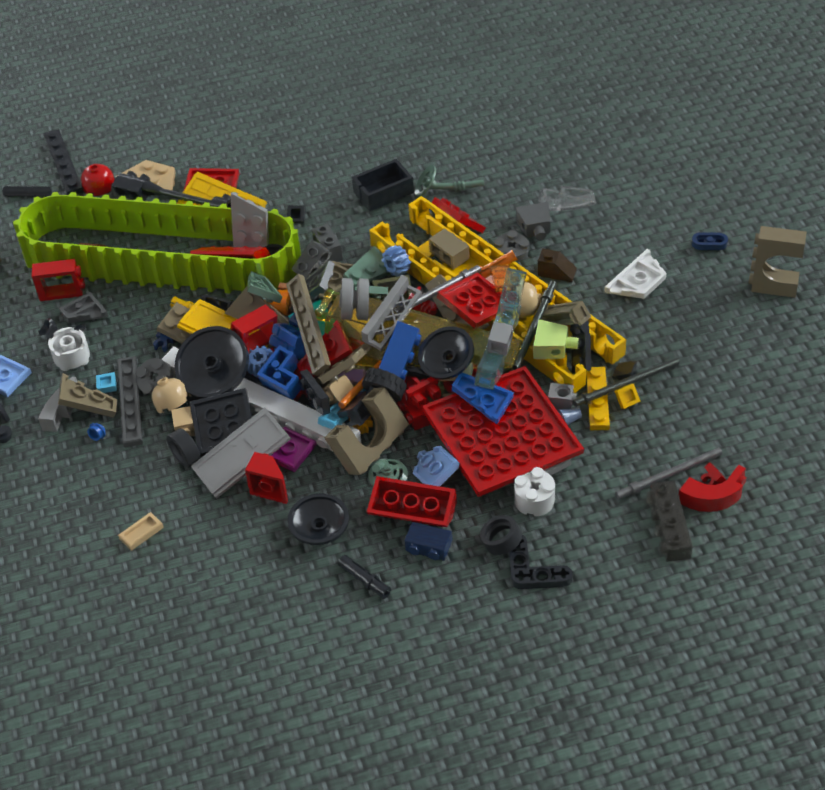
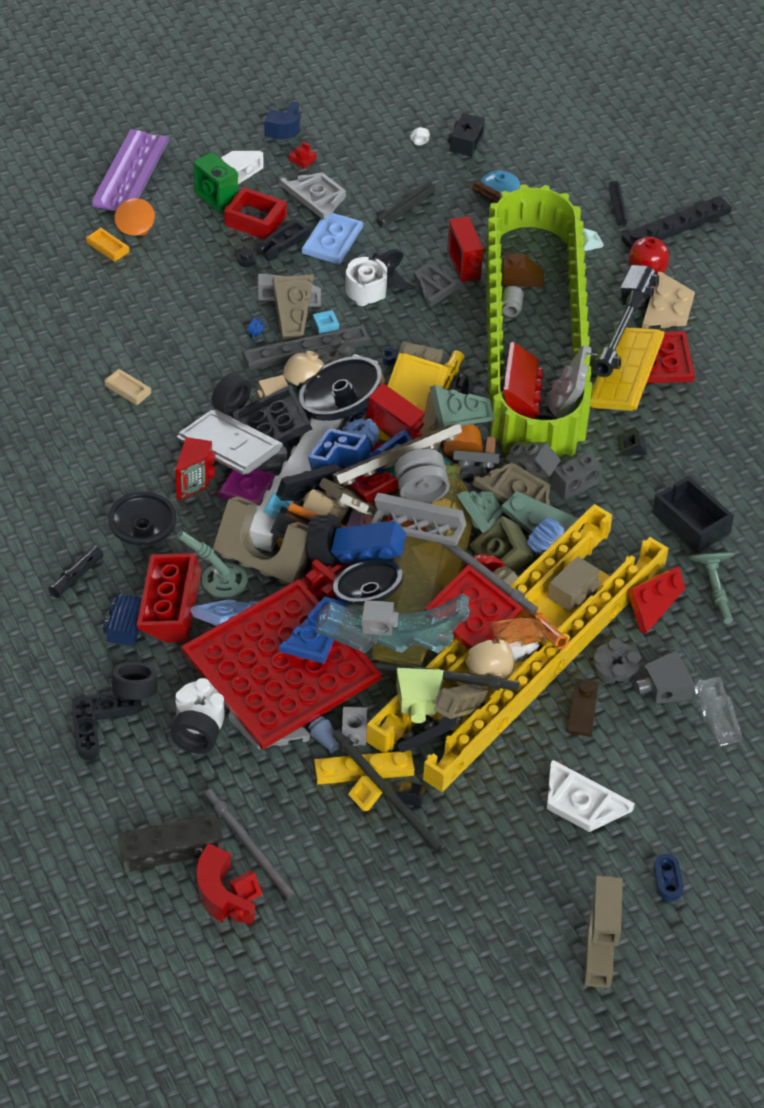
camera: 75 degrees right, 0 degrees up
none -> black tyre [170,710,219,754]

